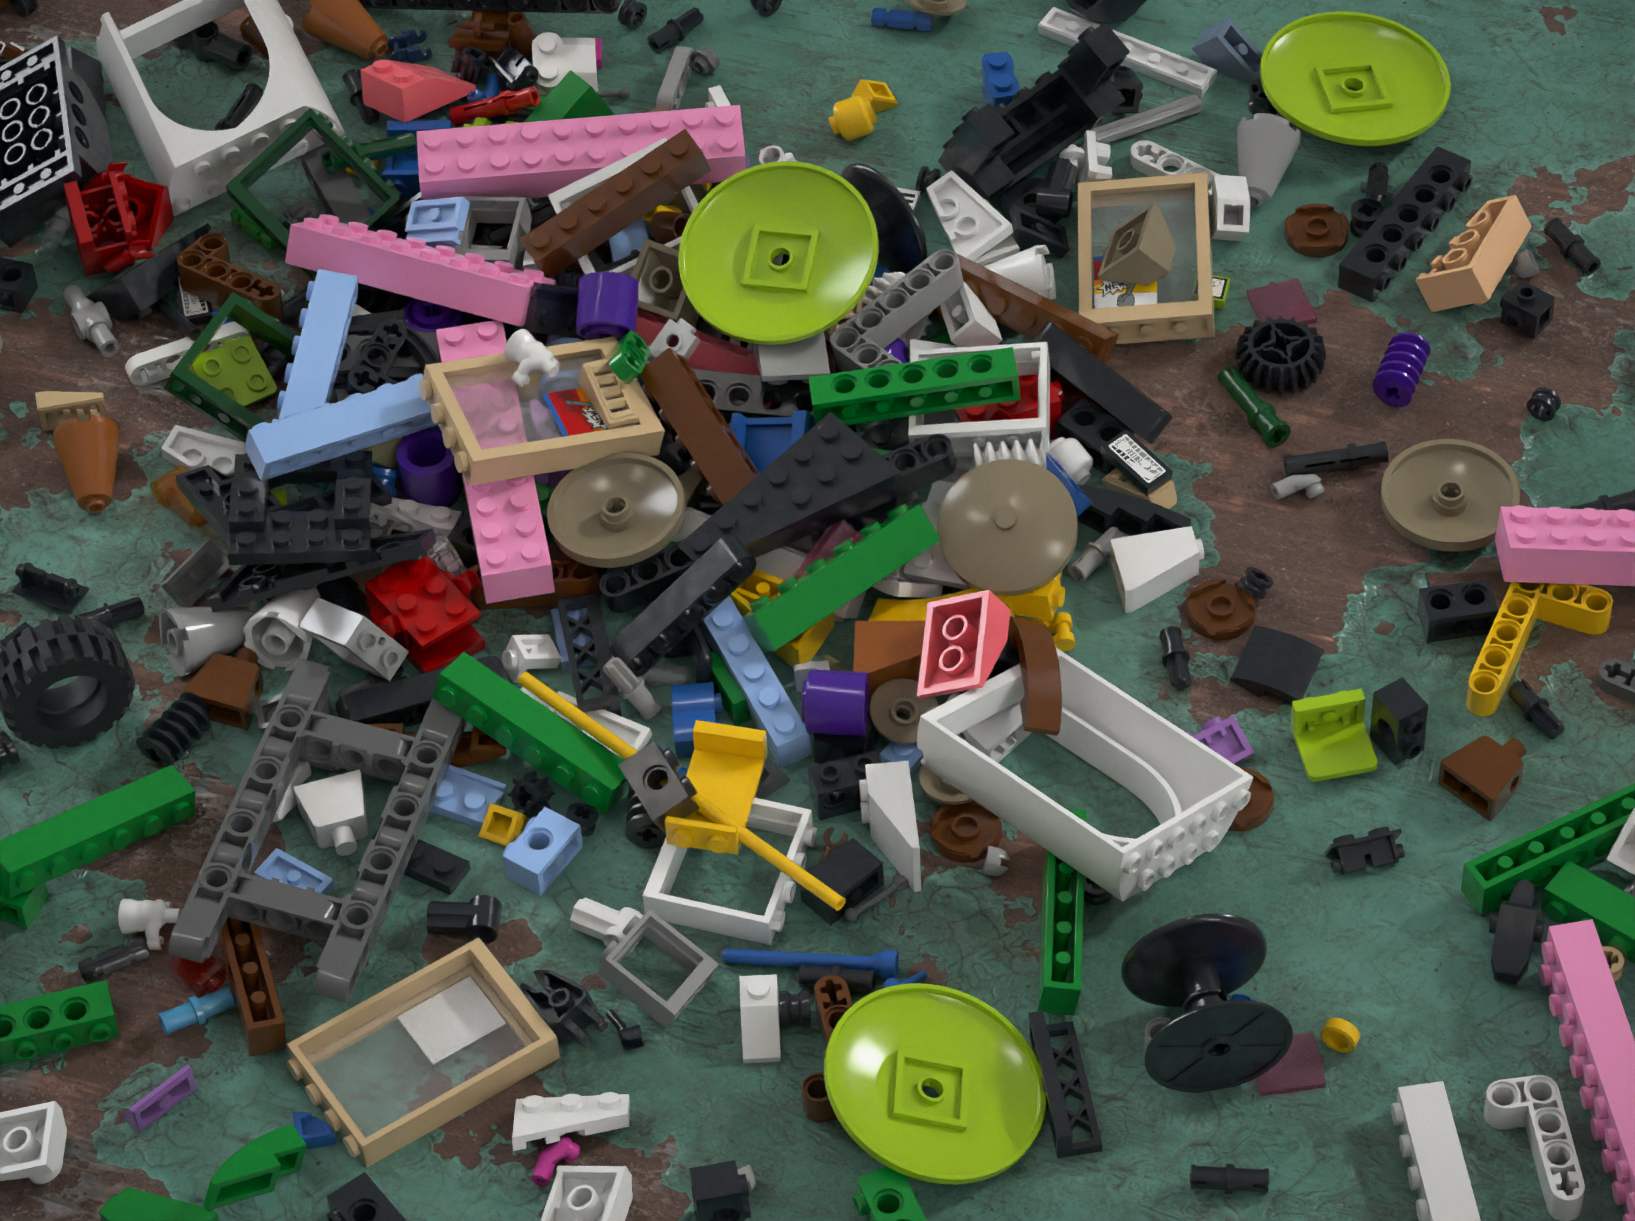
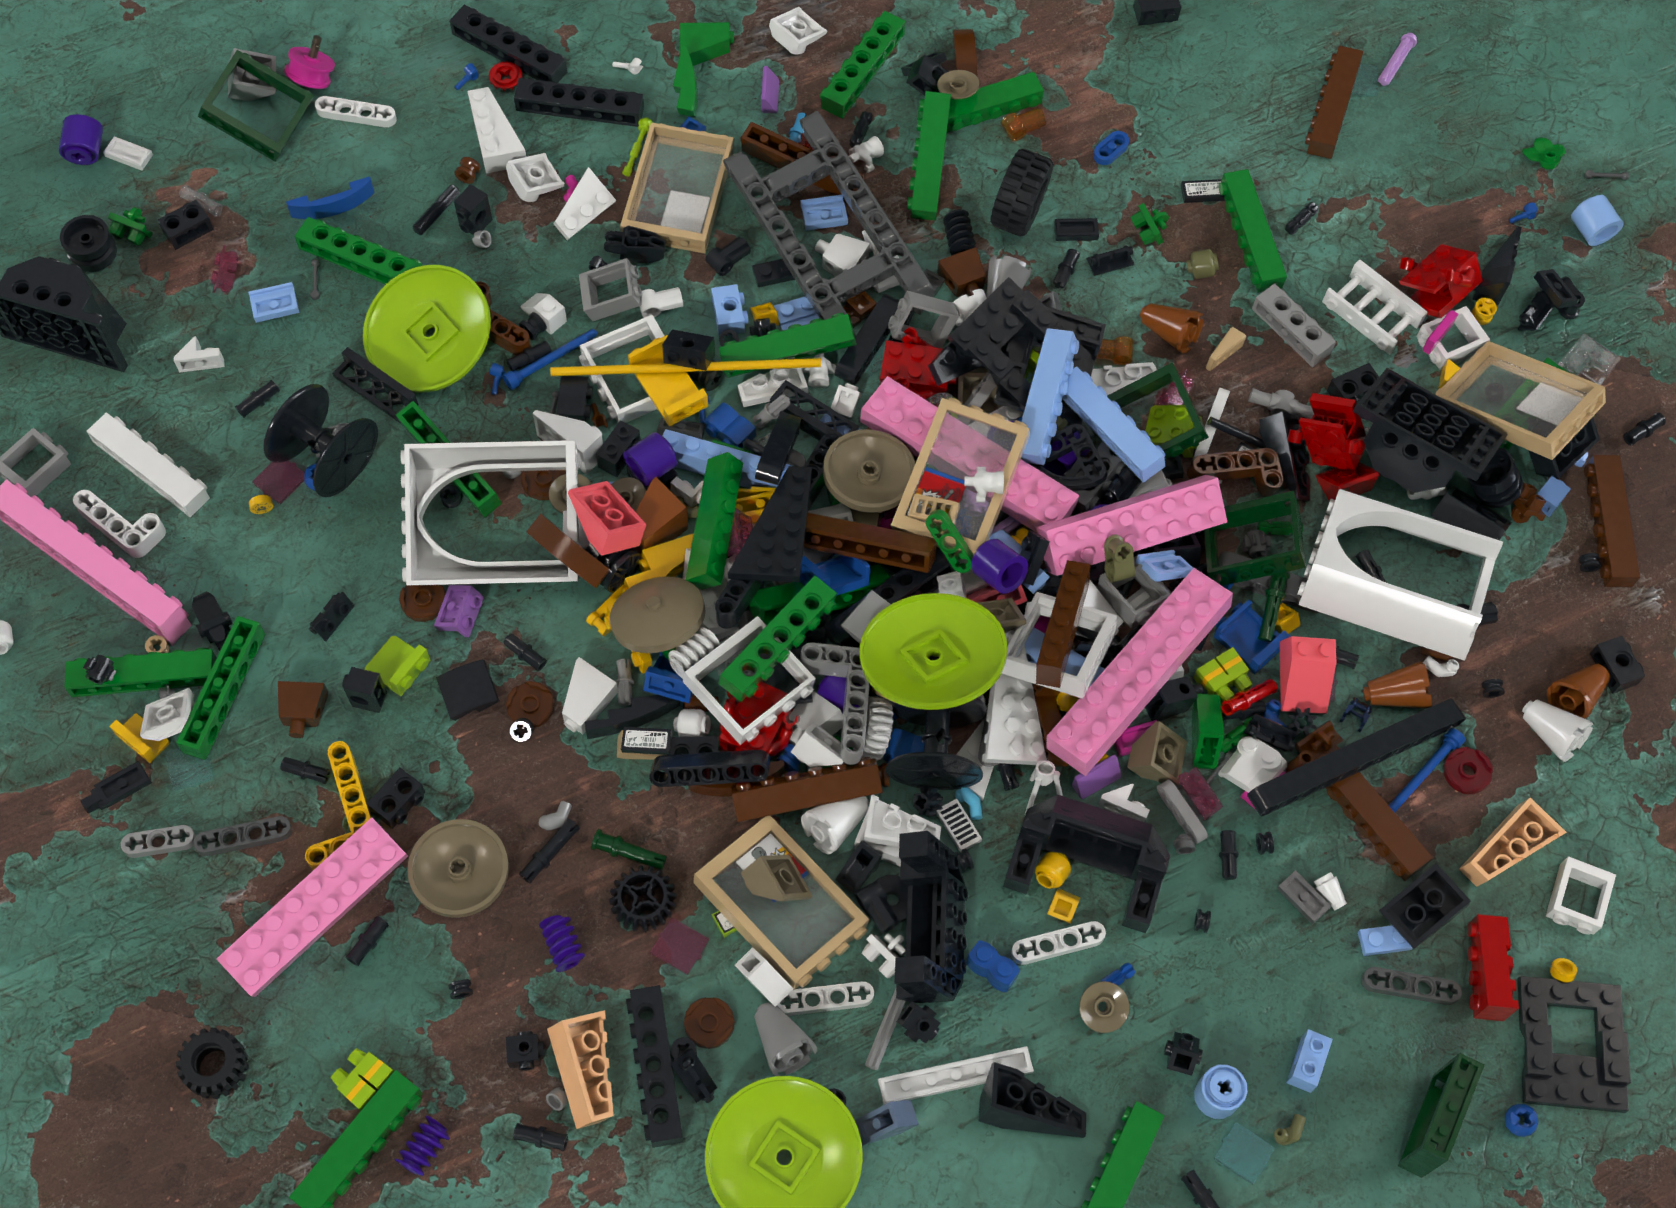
camera: 130 degrees right, 15 degrees up
none -> lime piece [622,117,653,177]
none -> black wedge [1003,795,1170,933]
none -> white beam [1011,921,1106,965]
none -> olive piece [1104,534,1135,583]
none -> clear pink hinge [1159,370,1193,406]
none -> clear pink hinge [1178,767,1223,820]

